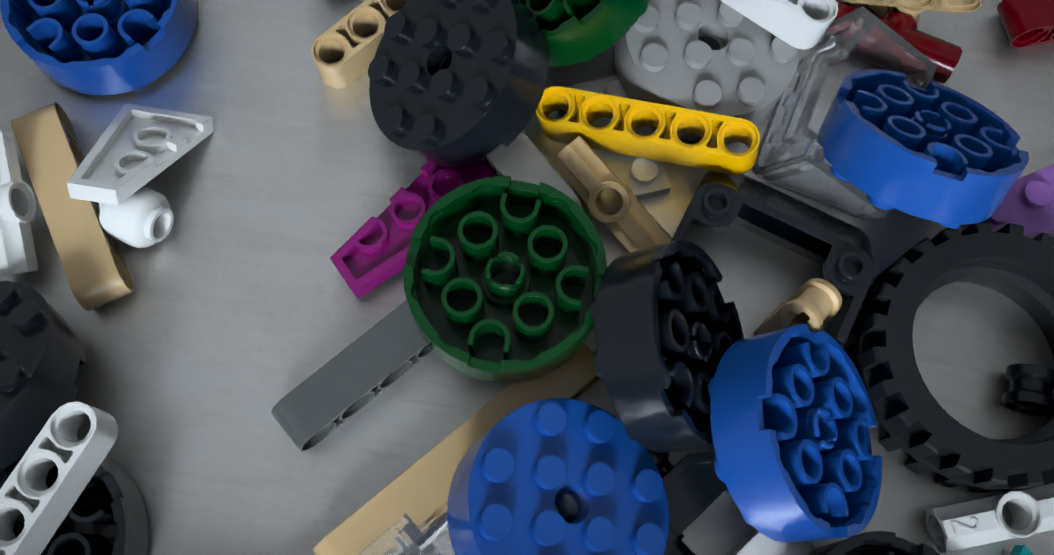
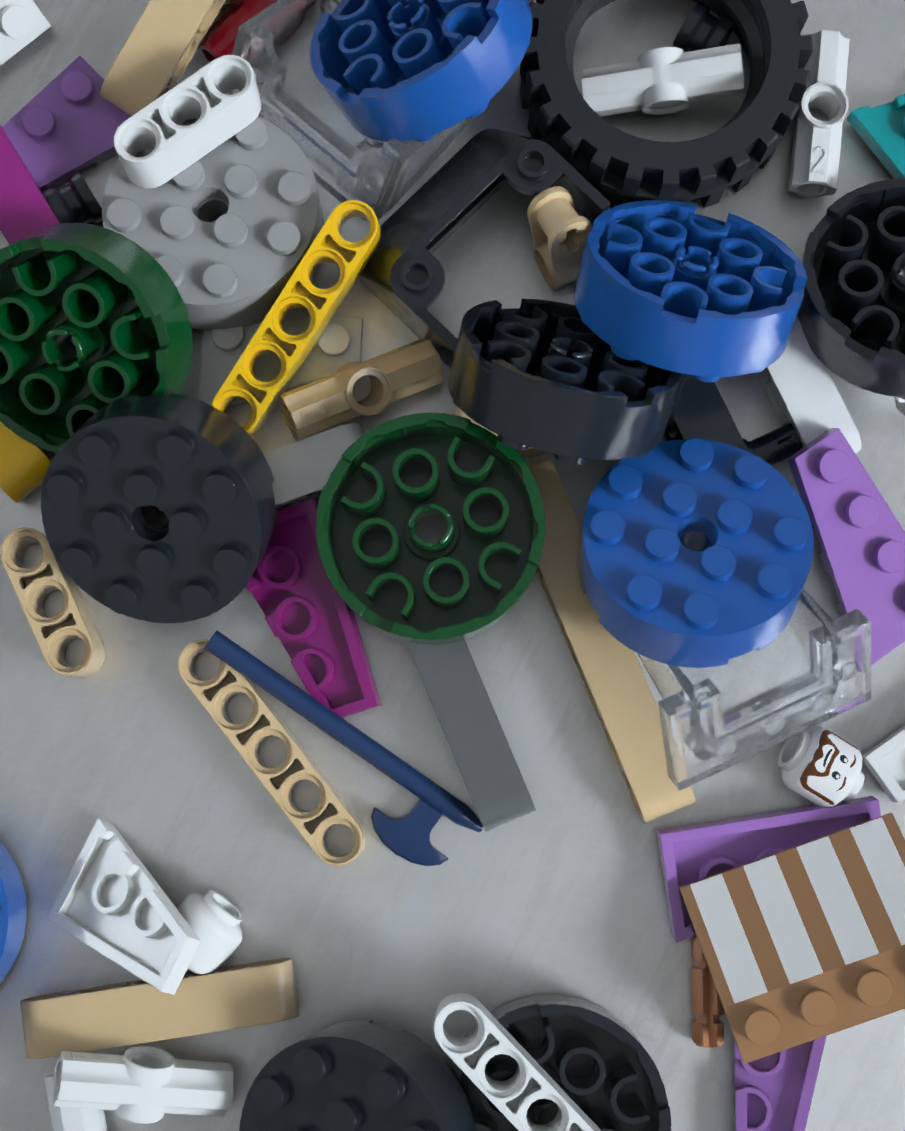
camera: 70 degrees left, 10 degrees up
none -> tan beam [178,639,366,866]
none -> dark blue piece [204,630,484,866]
none -> white piece [581,43,746,117]

